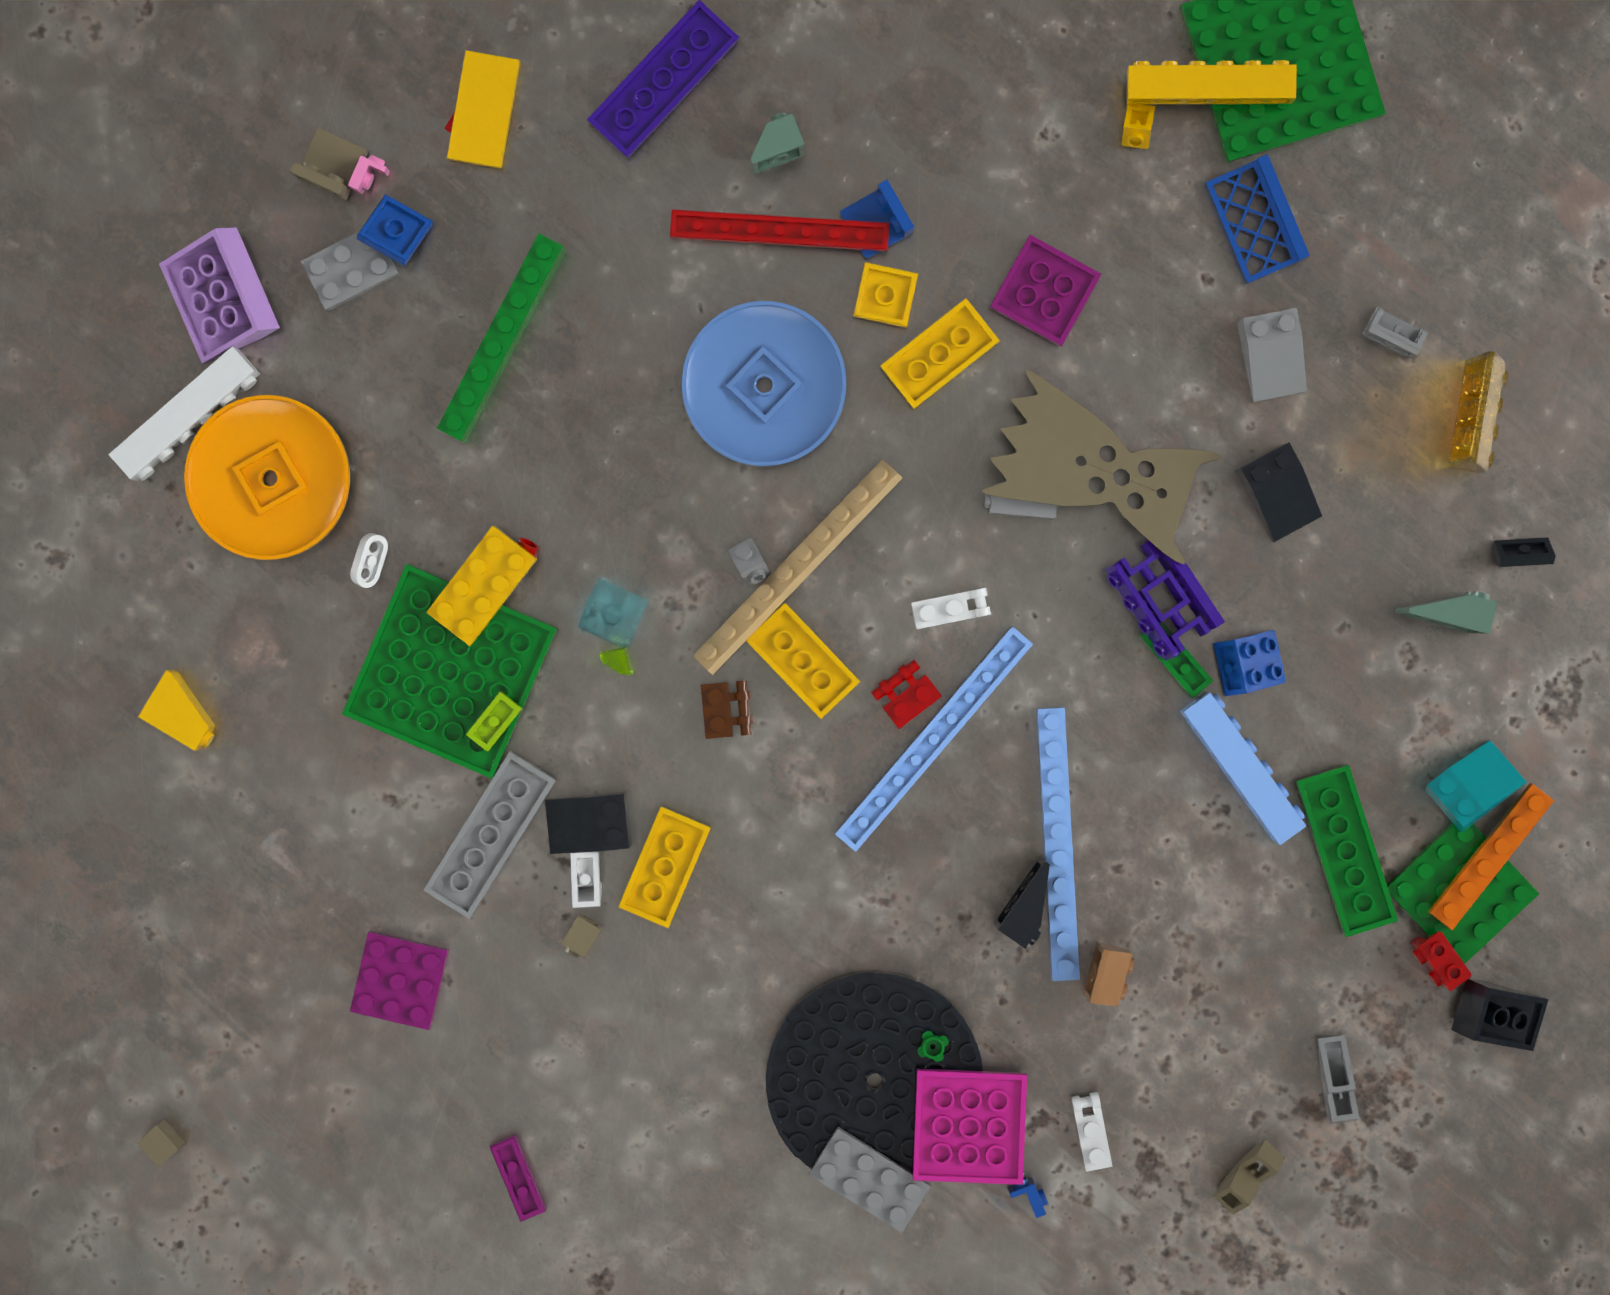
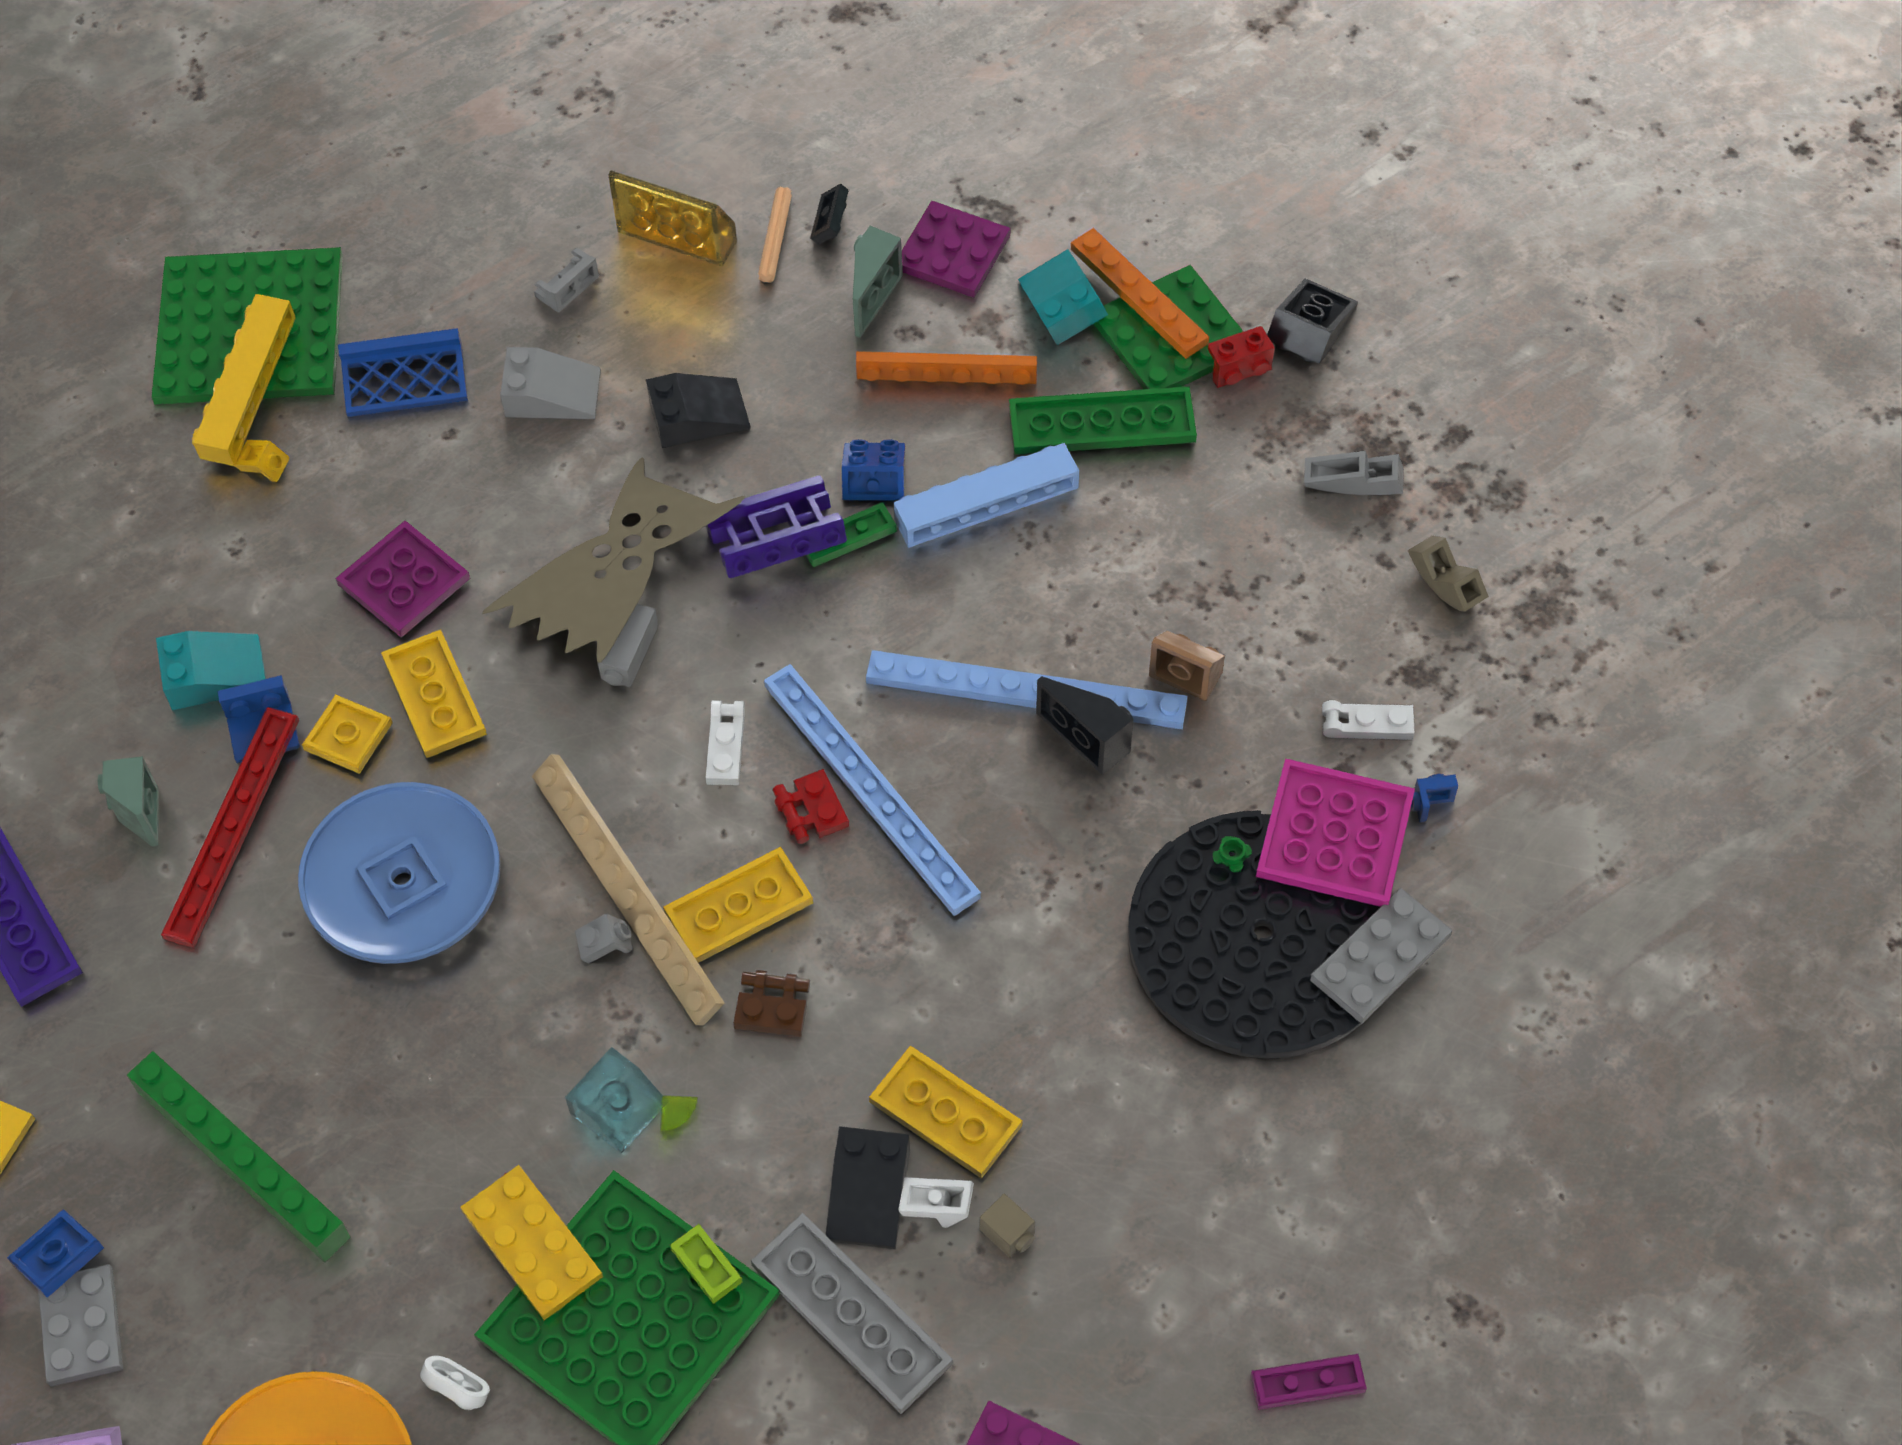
camera: 70 degrees left, 30 degrees down
none -> teal slope [156,631,266,711]
none -> light nougat axle [758,186,792,283]
none -> orange plate [856,351,1037,385]
none -> magenta plate [902,200,1011,298]

